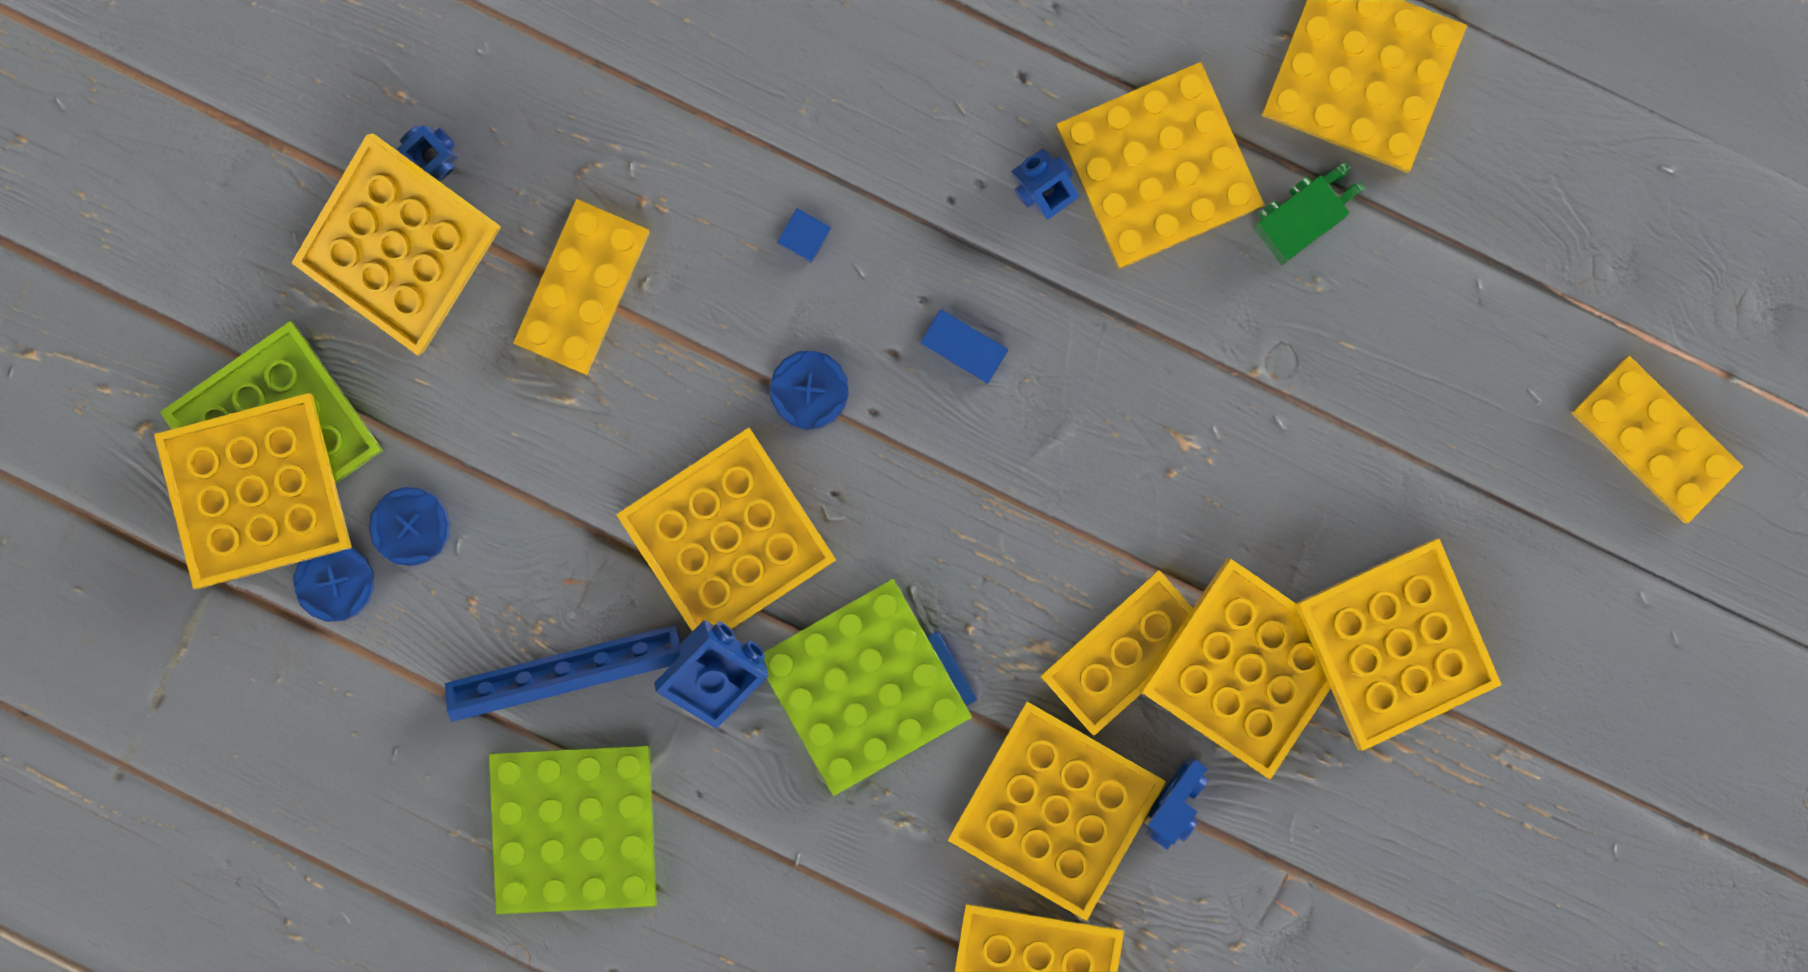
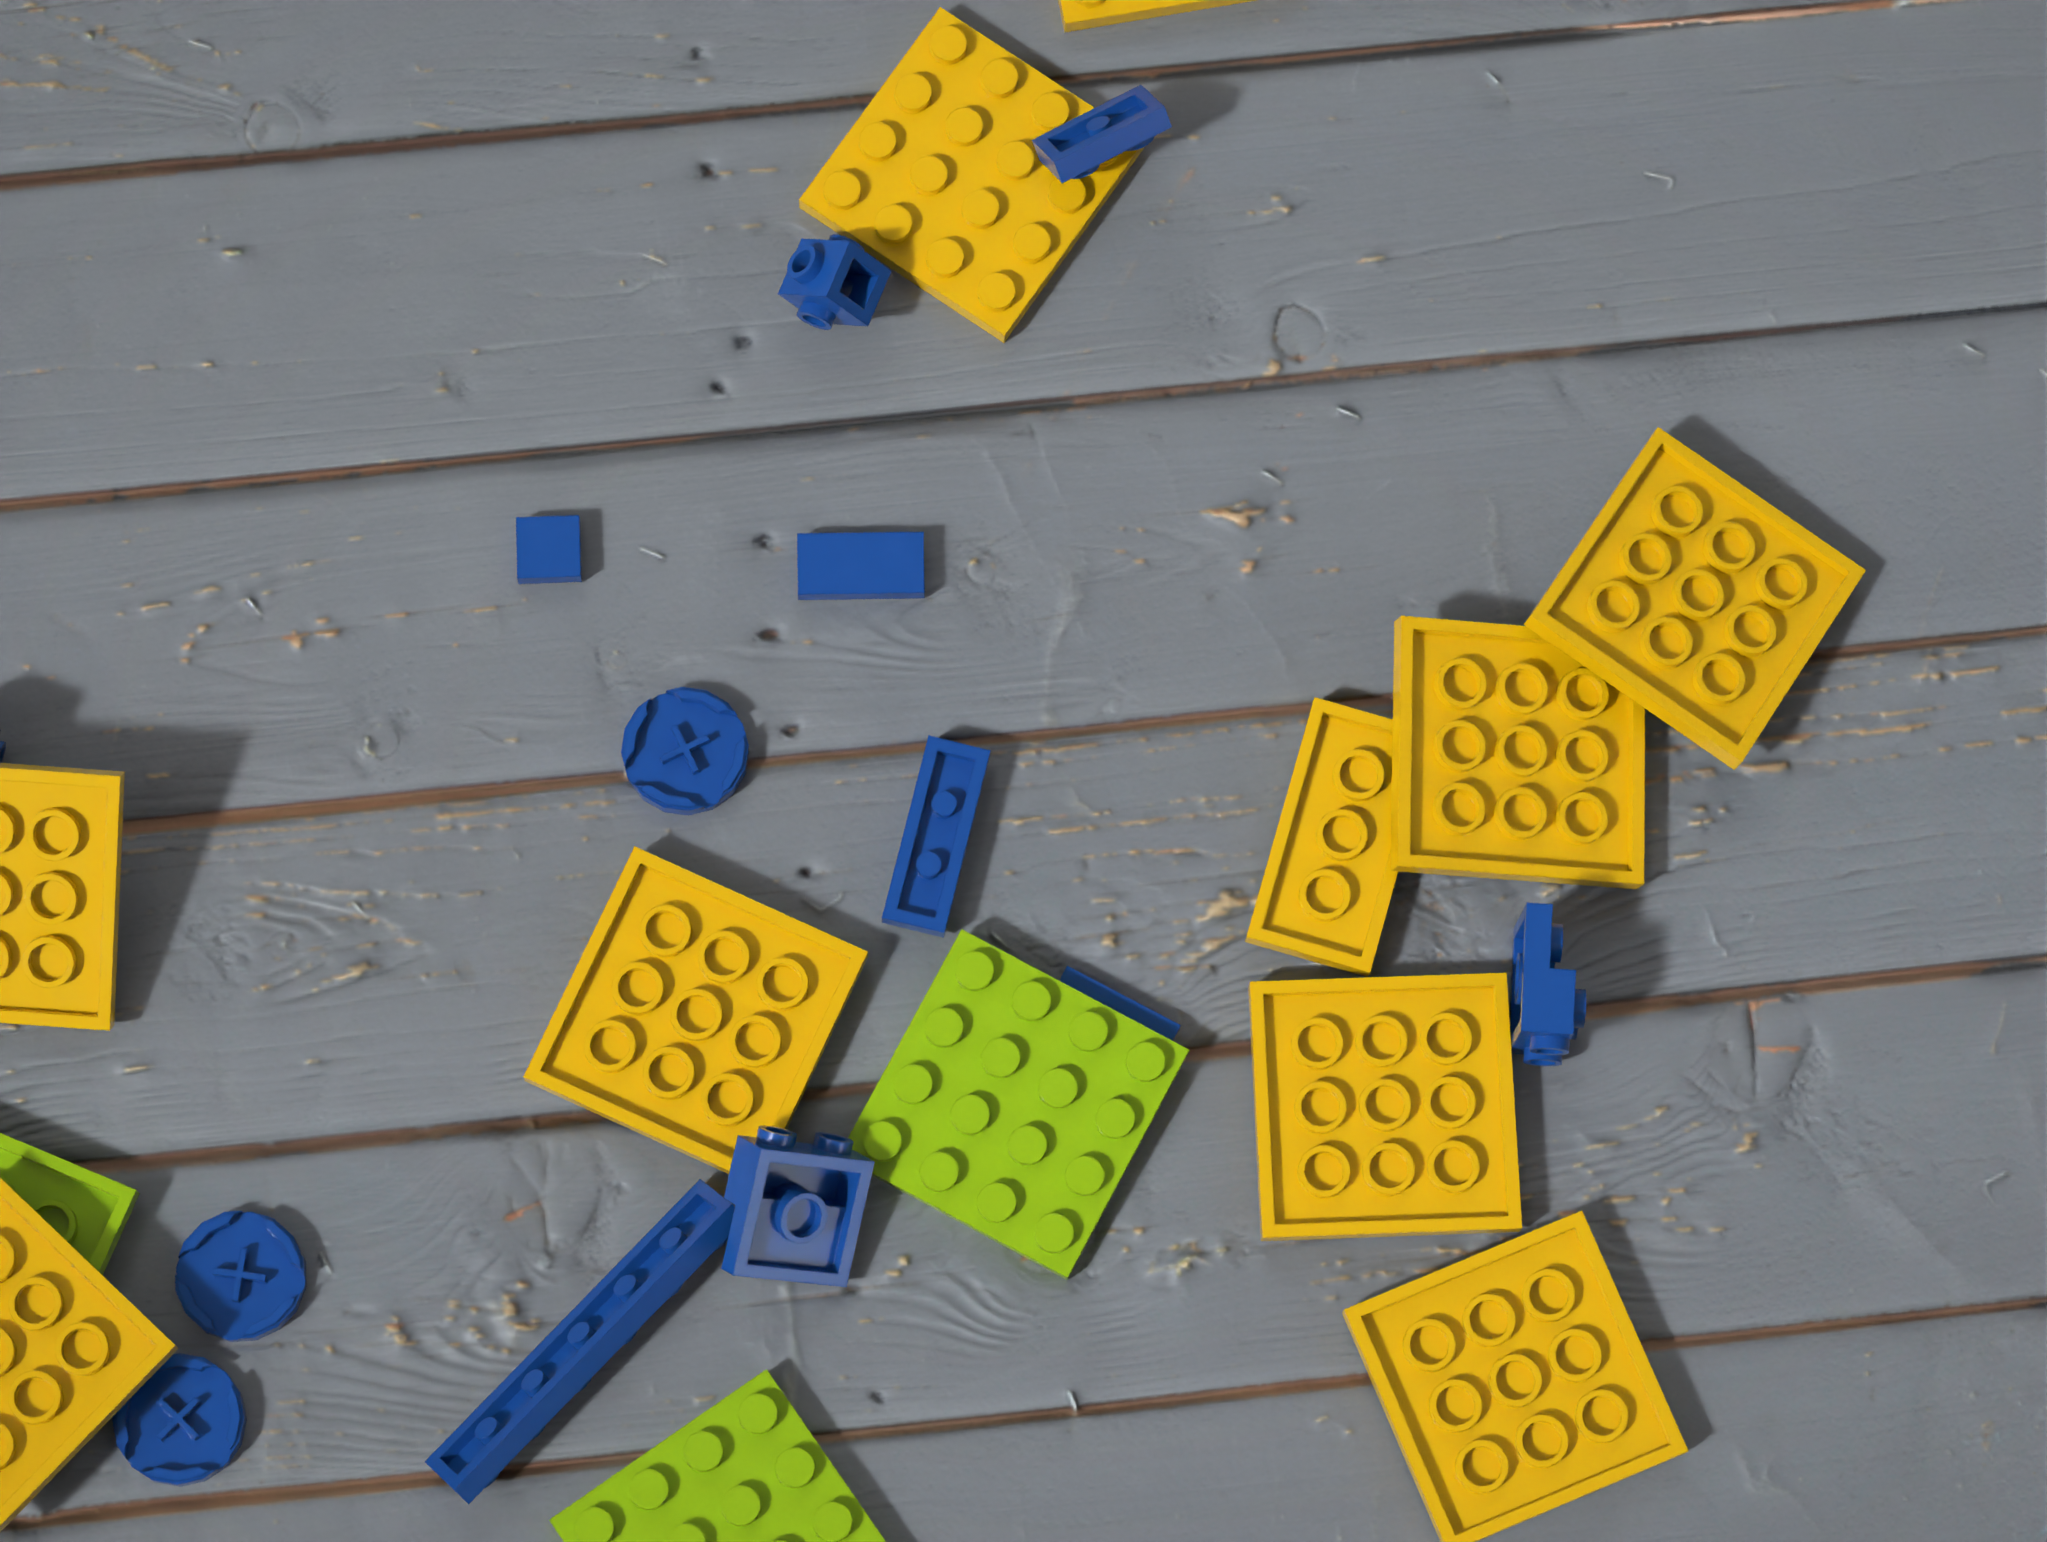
camera: 40 degrees left, 10 degrees down
yellow plate [513,199,650,376] -> none
green hinge [1254,161,1366,265] -> none
yellow plate [1571,356,1744,524] -> none
none -> blue plate [882,735,991,938]
none -> blue plate [1032,85,1172,183]

